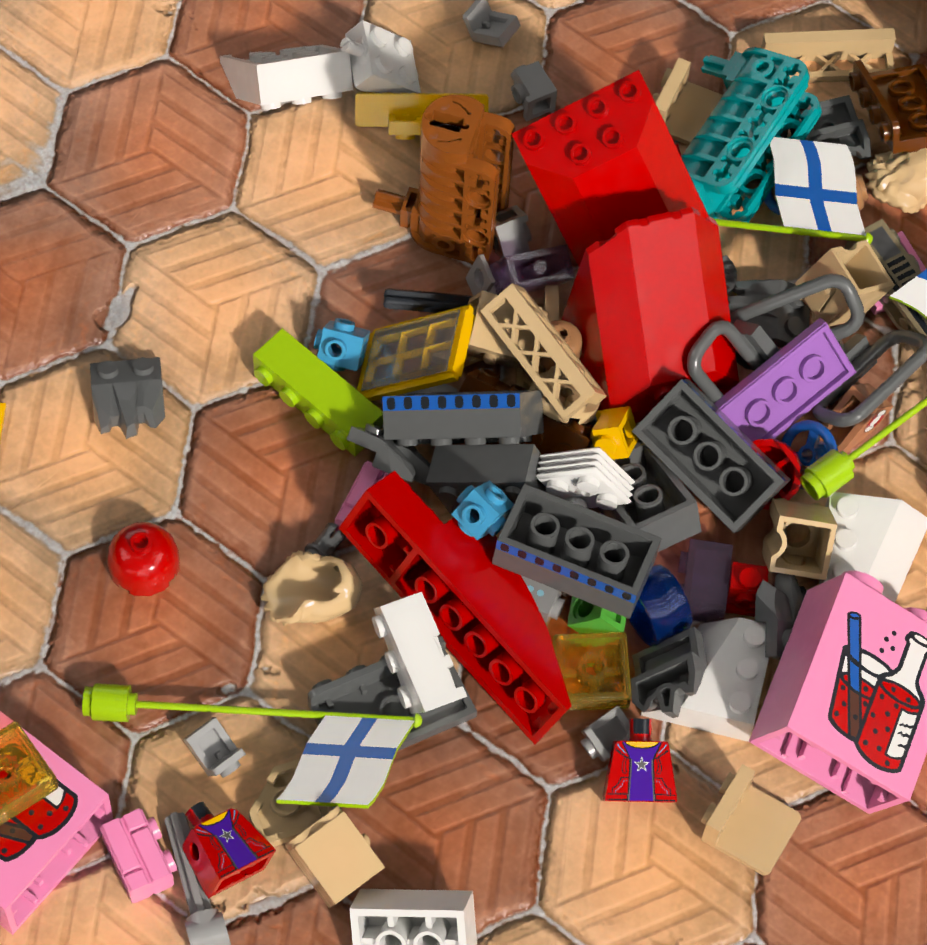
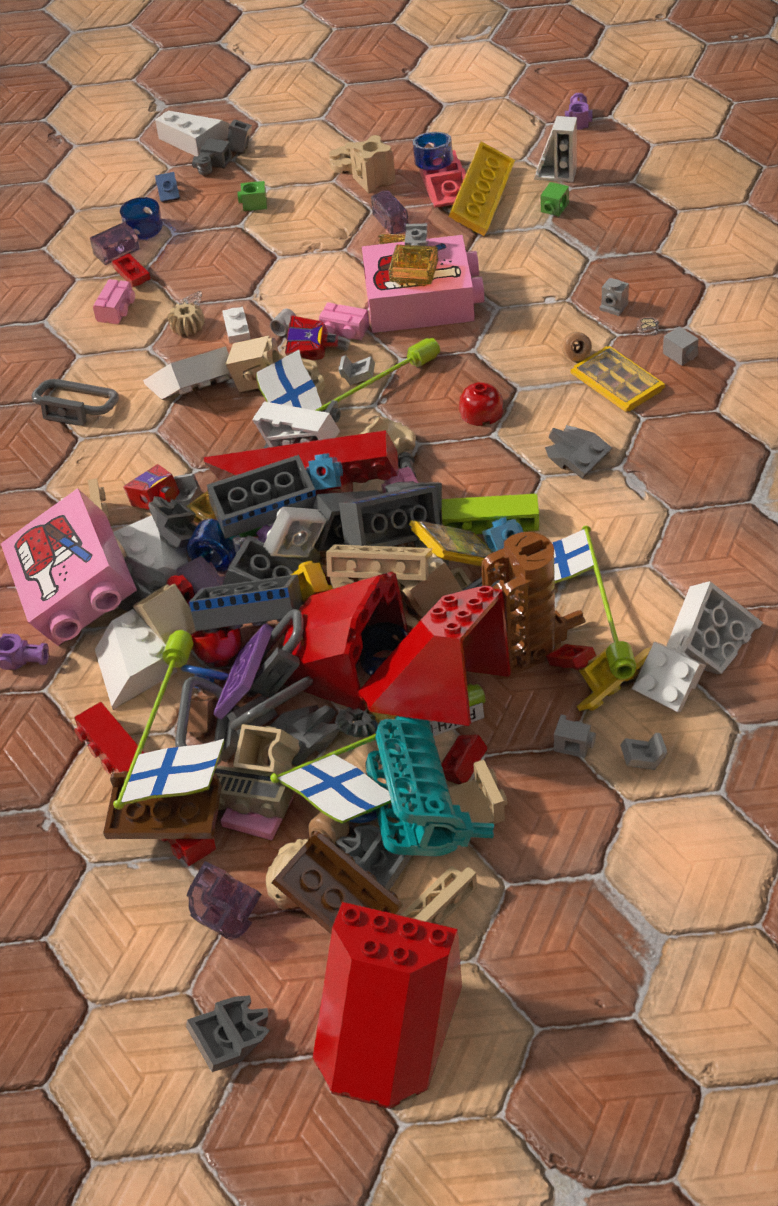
camera: 145 degrees right, 15 degrees down
none -> flag [552,525,636,680]

